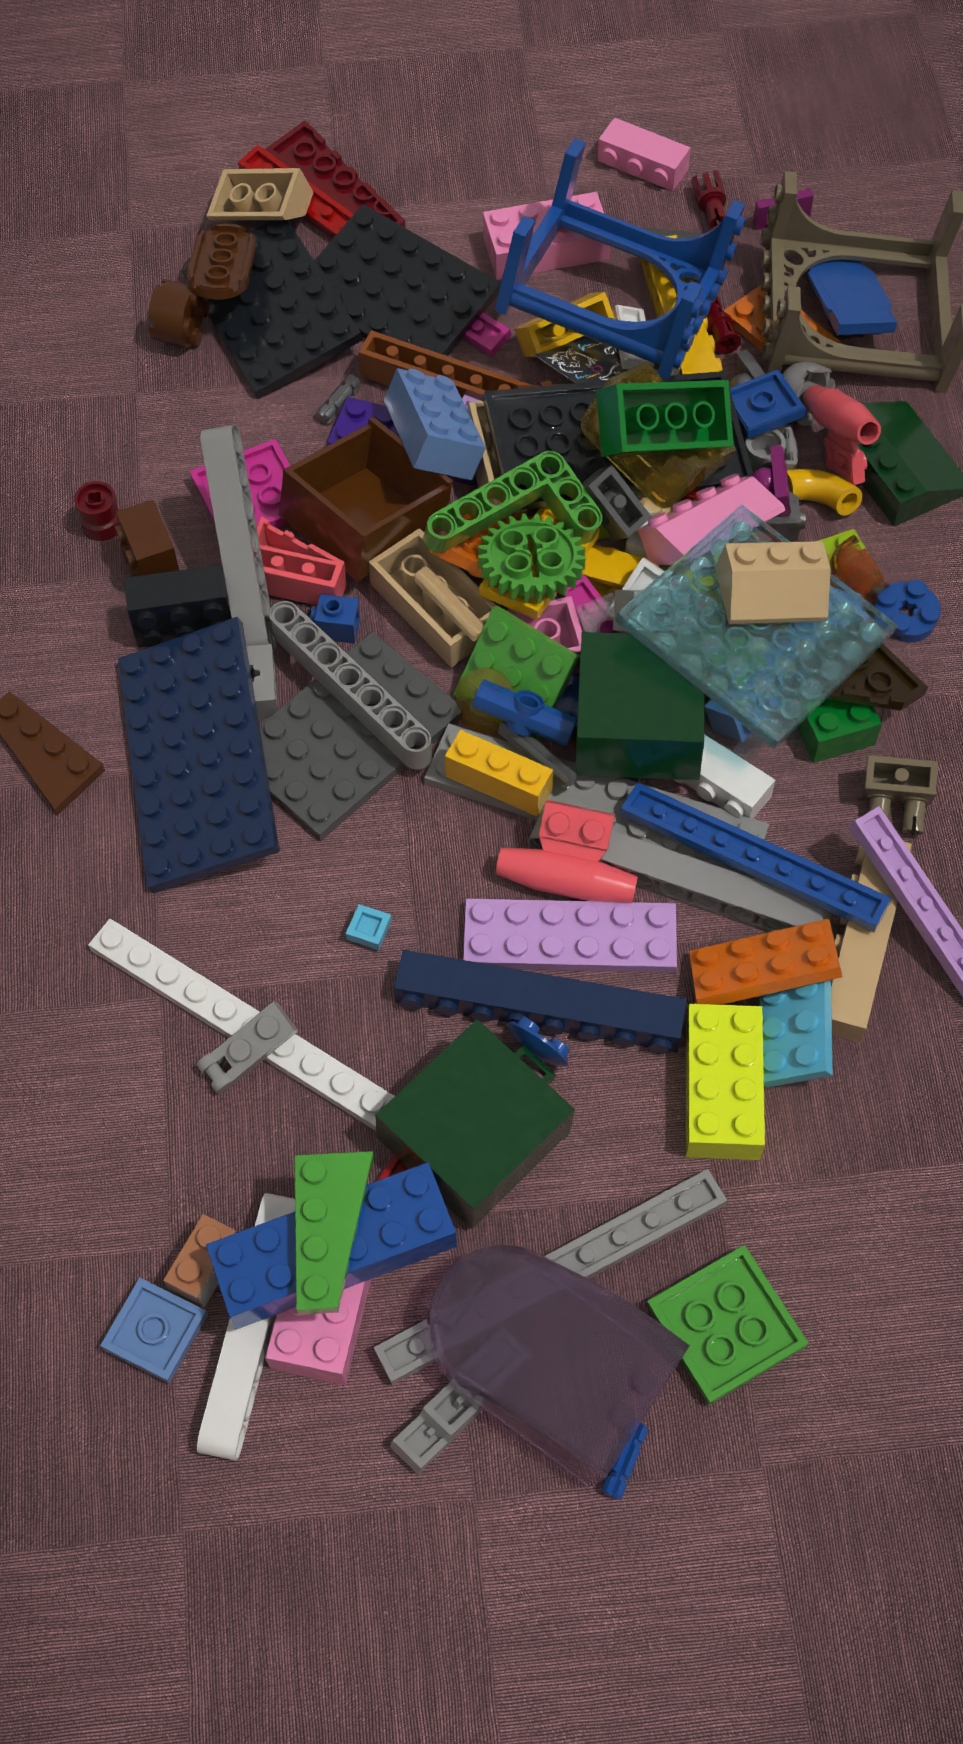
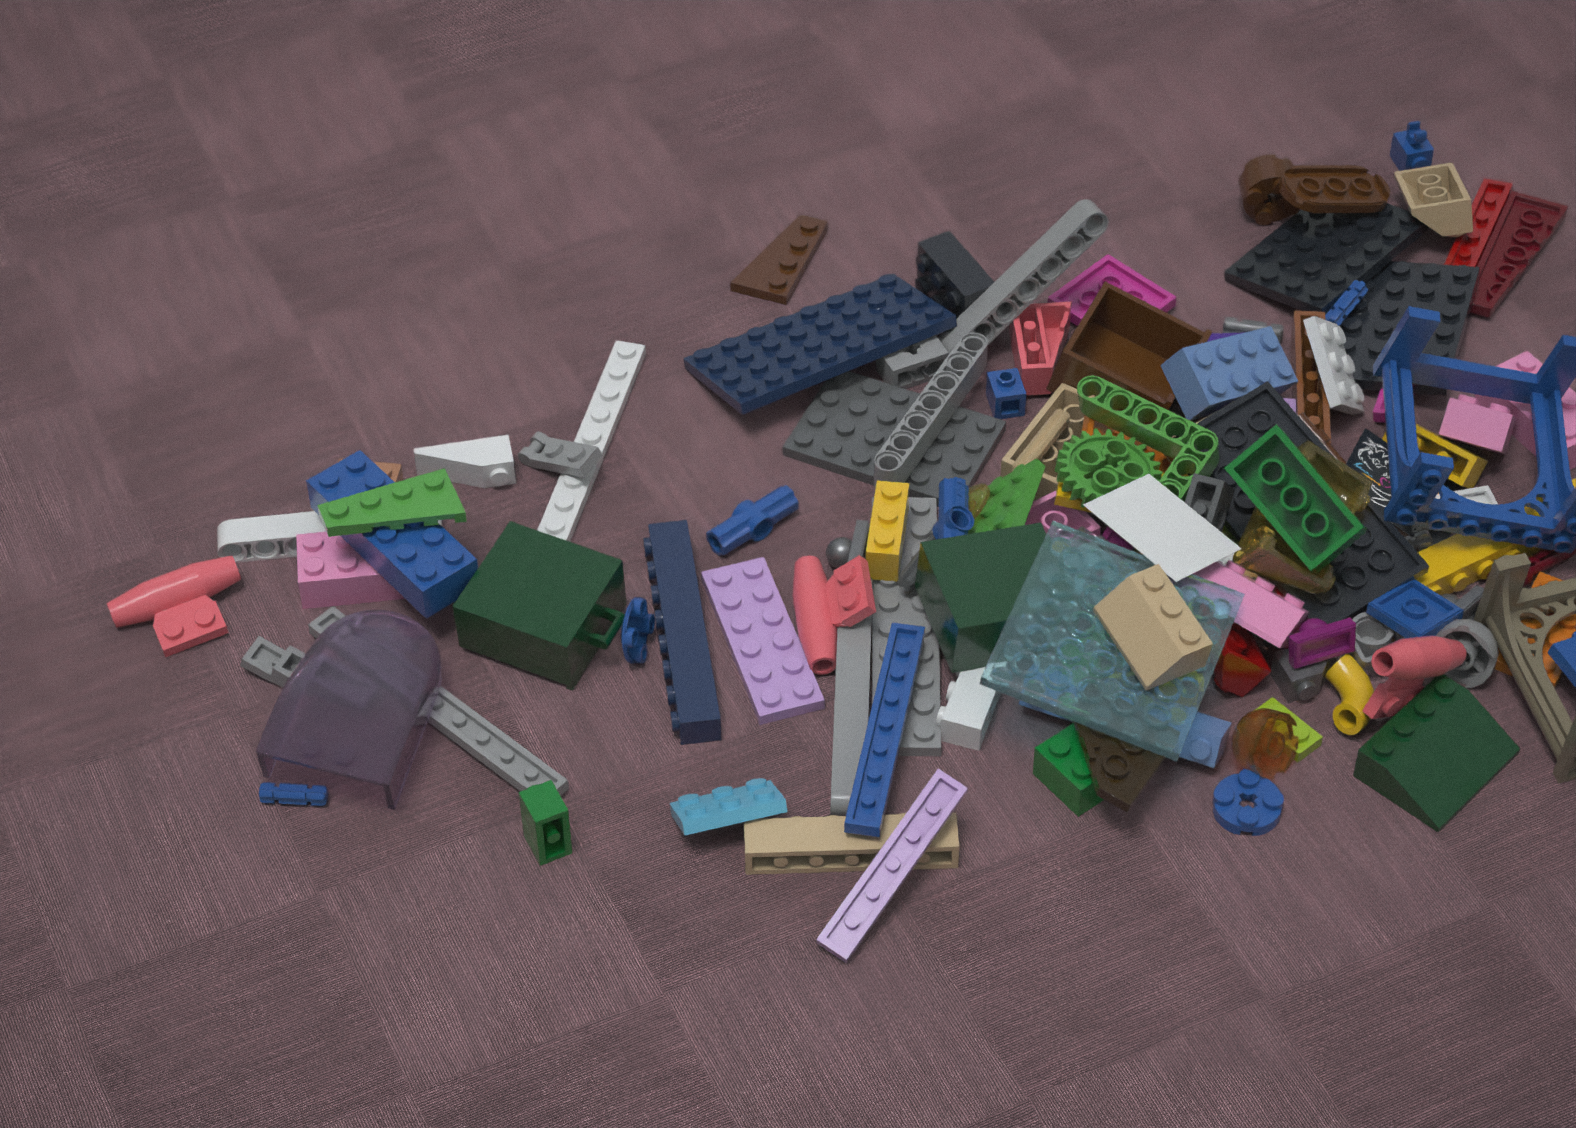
camera: 70 degrees right, 15 degrees down
dark red wheel [74,481,120,541] -> none
medium blue plate [100,1277,208,1384] -> none
reddish brown brick [114,500,179,577] -> none
medium azure plate [346,904,392,950] -> none
bright green plate [646,1245,809,1406] -> none
neon yellow brick [686,1004,765,1160] -> none
orange plate [689,919,843,1005] -> none
dark tan brick [862,755,938,835] -> none
none -> coral plate [106,555,241,657]
none -> white slope [414,435,516,488]
none -> green brick [519,780,572,866]
none -> blue piece [706,485,799,556]
none -> flat silver tile [826,519,869,568]
none -> white sticker [1083,474,1241,582]
none -> white plate [1303,316,1364,415]
none -> blue axle [1325,280,1368,326]
none -> blue brick [1389,121,1434,171]
none -> bright pink brick [1439,394,1516,455]

